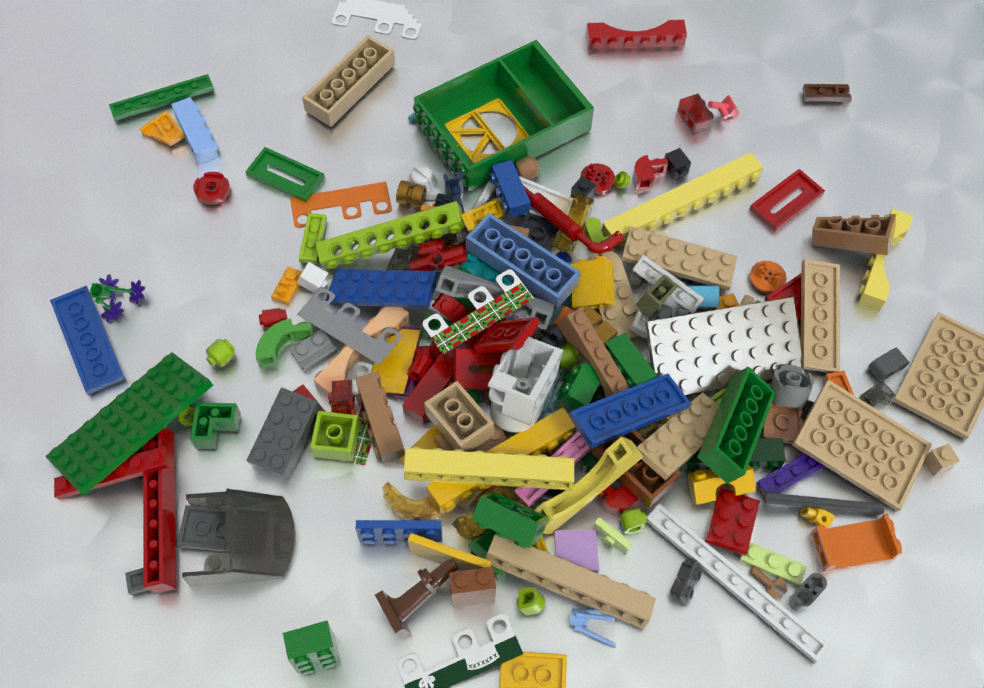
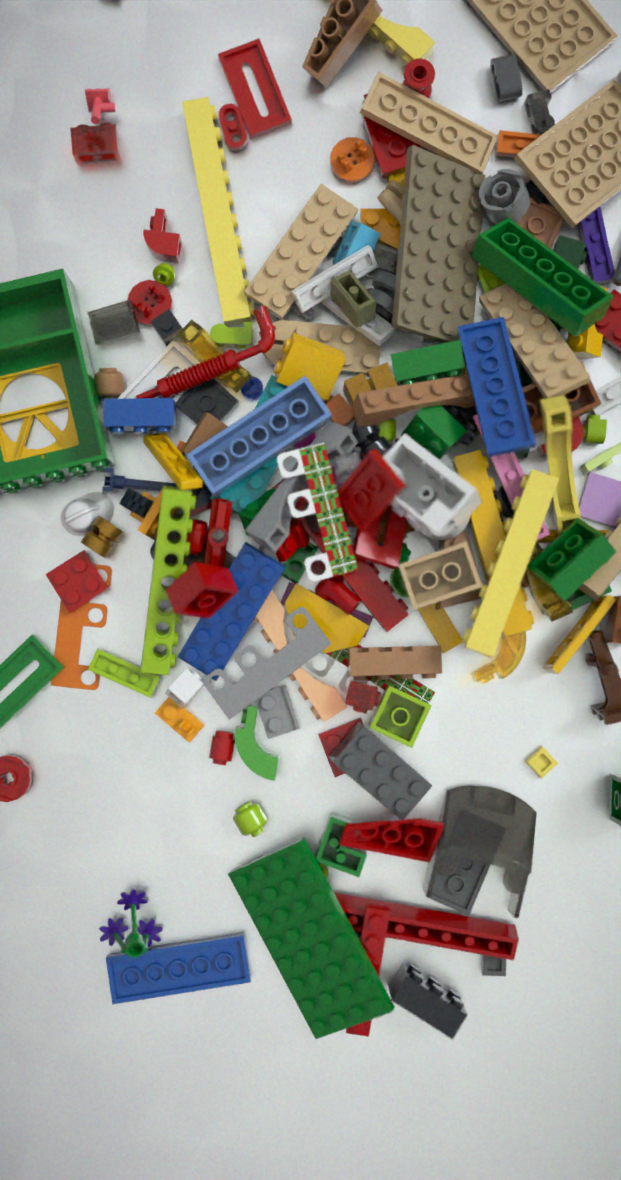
camera: 70 degrees left, 25 degrees up
blue plate [355,520,443,545] -> none
white axle [470,180,496,210] -> none
black brick [664,148,691,179] -> none
none -> red plate [45,550,110,613]
none -> clear smoke plate [87,300,140,346]
none -> red brick [165,562,239,619]
none -> red plate [219,104,247,151]
none -> red wedge [339,818,444,863]
none -> black brick [388,963,468,1040]
none -> red hose [402,58,436,98]
none -> light yellow tile [525,746,558,779]

